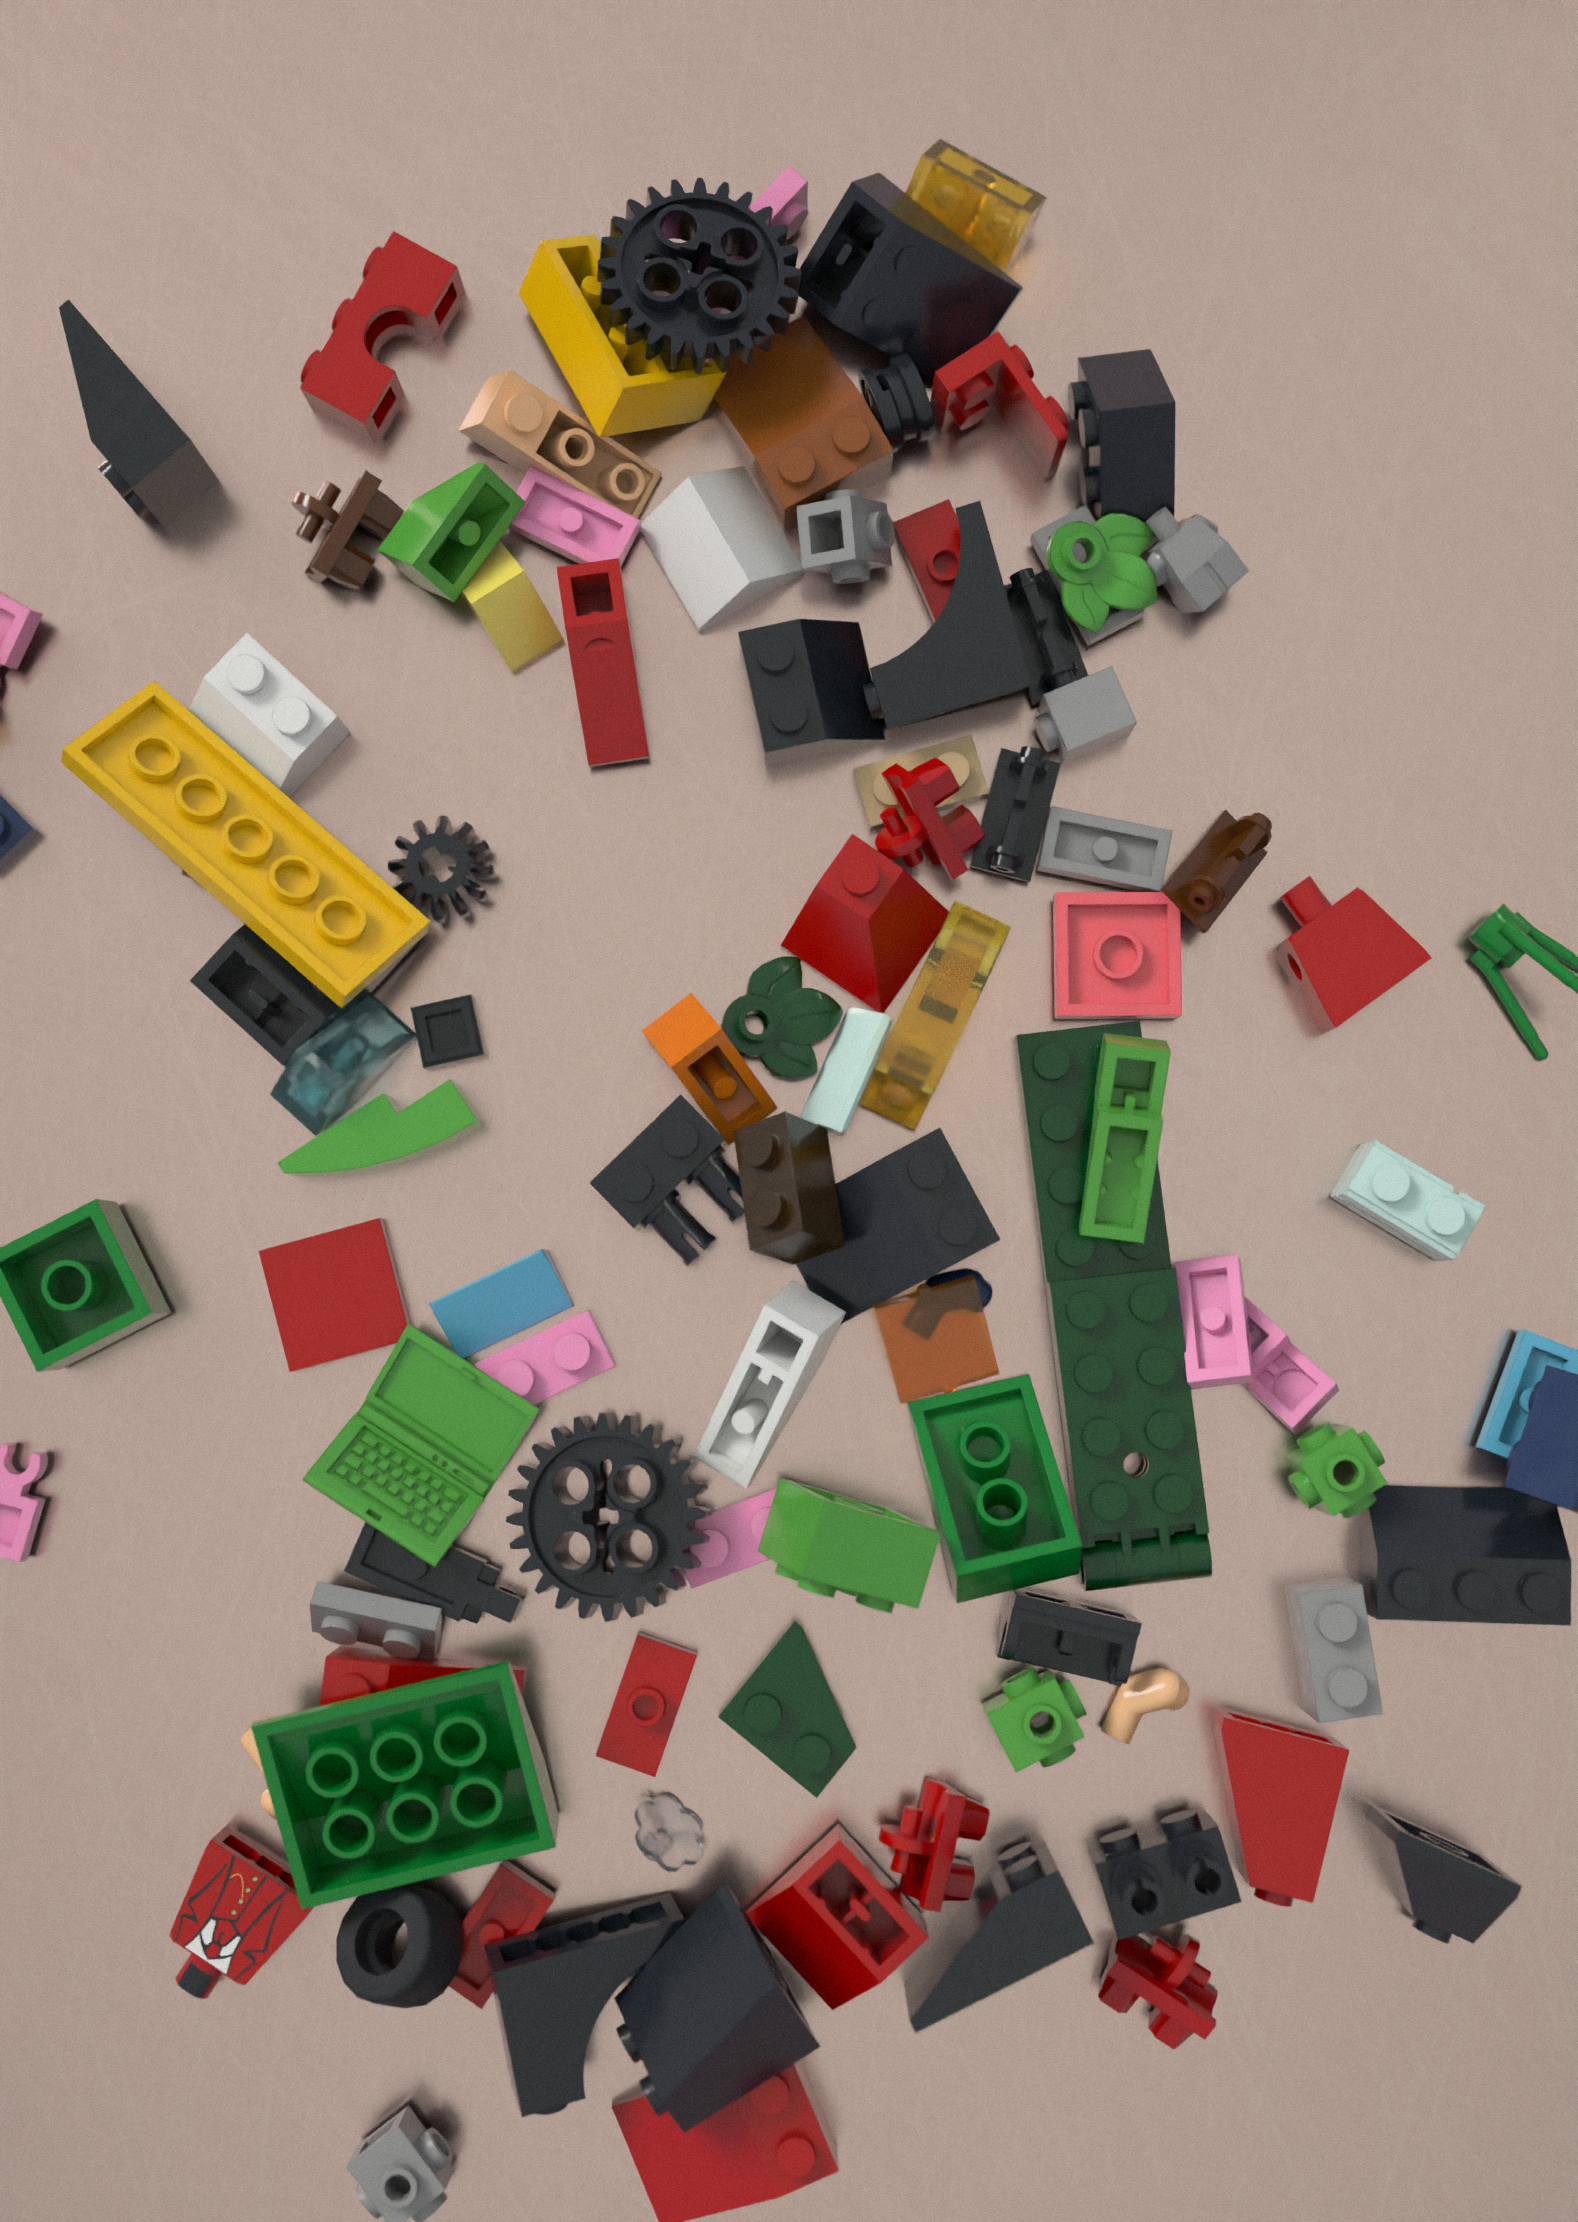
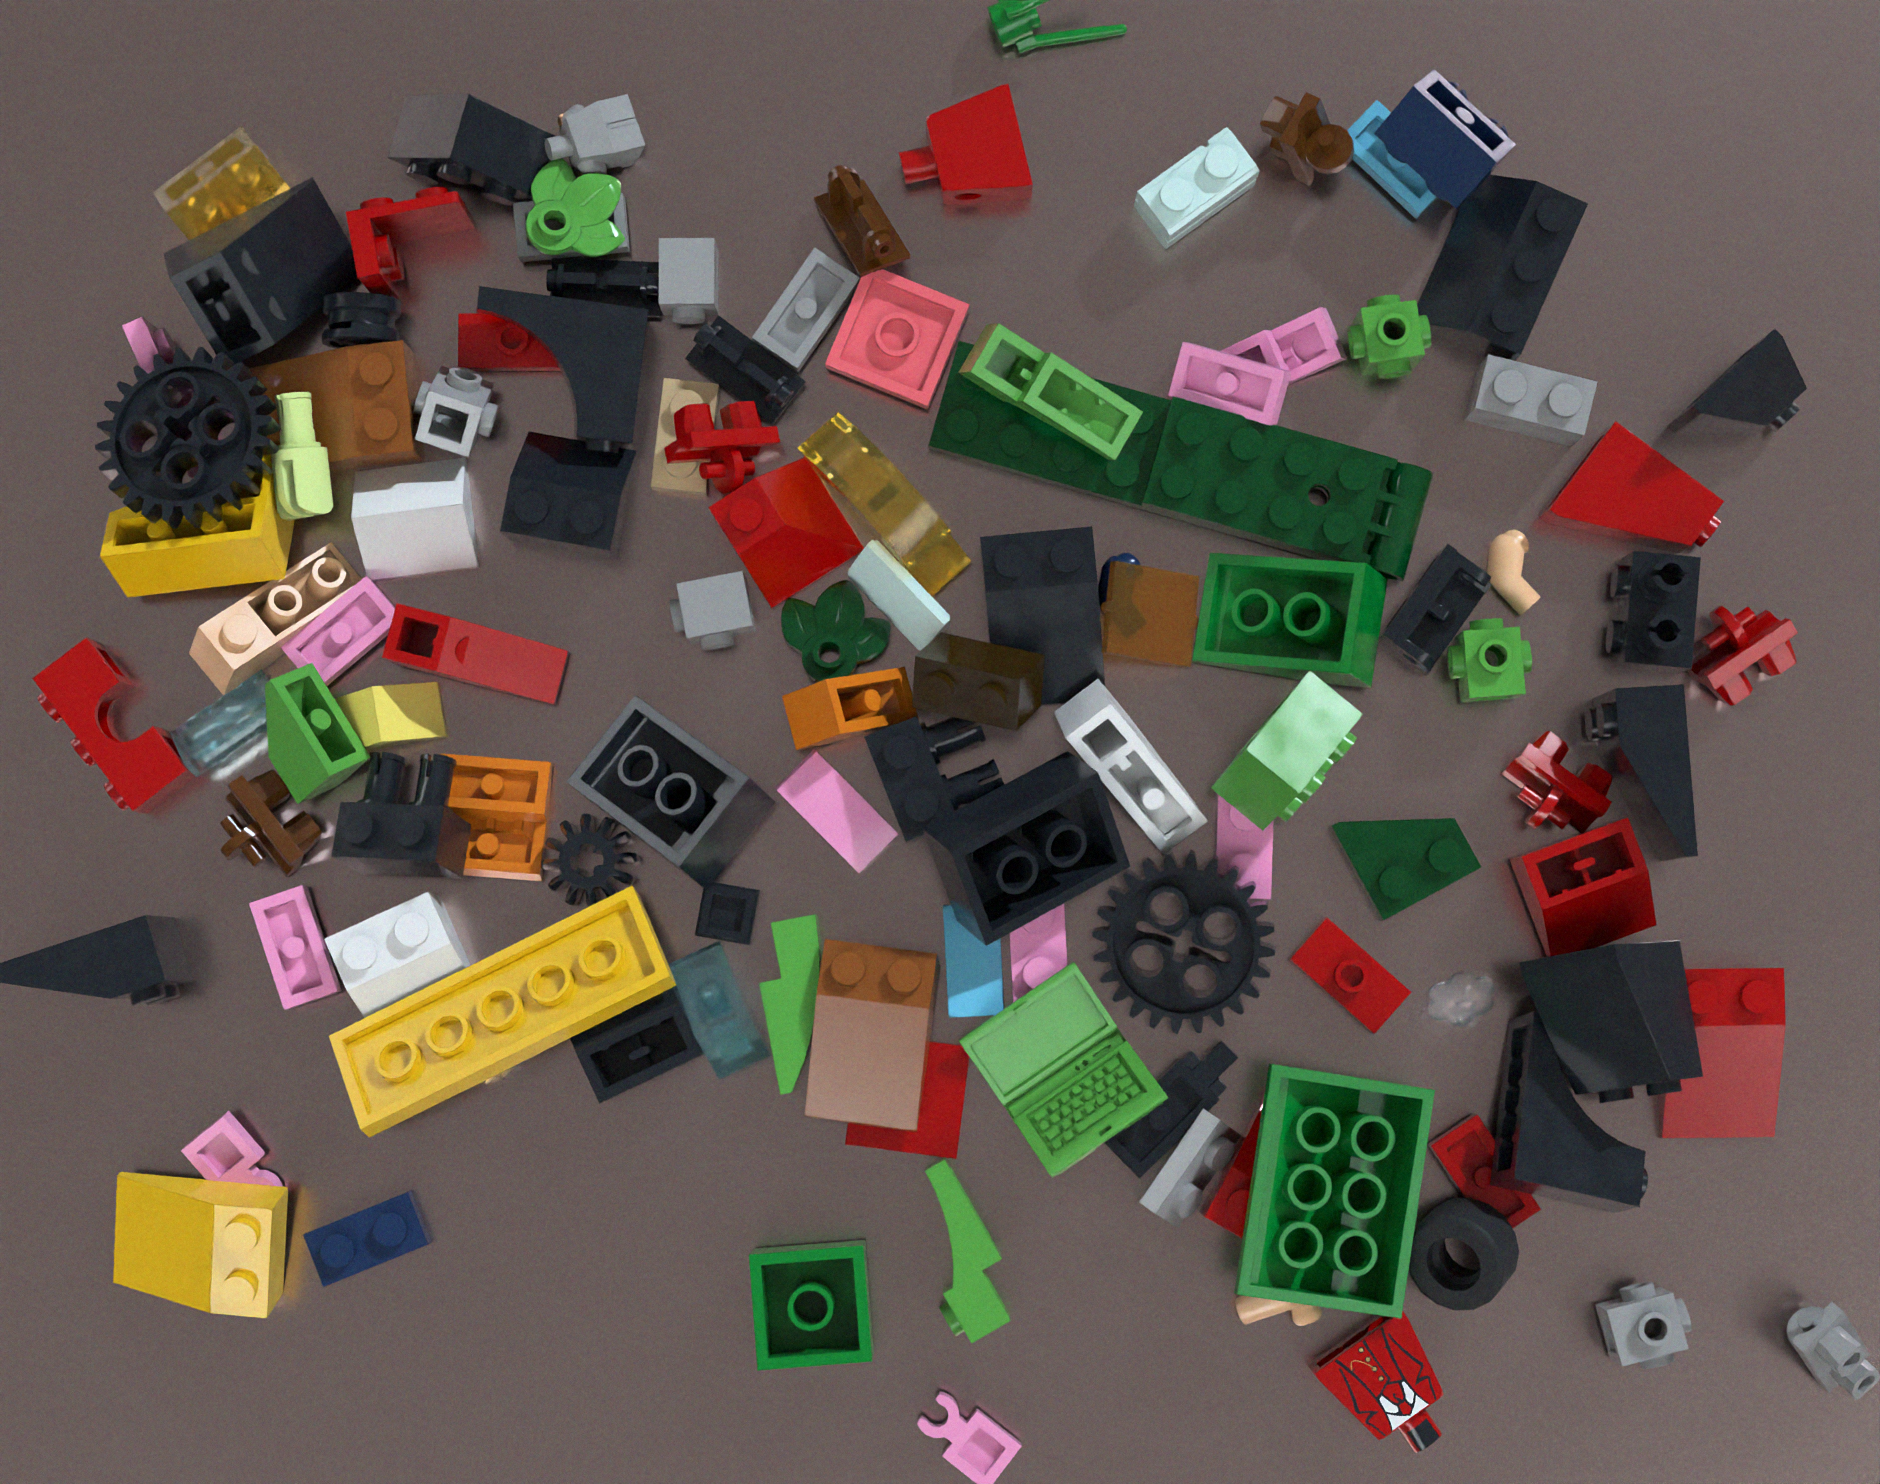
camera: 65 degrees left, 0 degrees up
none -> clear light blue plate [170,669,270,778]
none -> bright pink plate [249,885,341,1010]
none -> yellowish green arm [271,392,333,521]
none -> black brick [331,752,471,879]
none -> orange slope [440,753,552,881]
none -> black slope [566,695,775,890]
none -> light grey brick [669,571,756,651]
none -> bright pink slope [775,749,898,873]
none -> slope [805,939,941,1132]
none -> black brick [922,751,1130,946]
none -> bright green slope [925,1157,1011,1344]
none -> reddish brown hips [1260,92,1355,186]

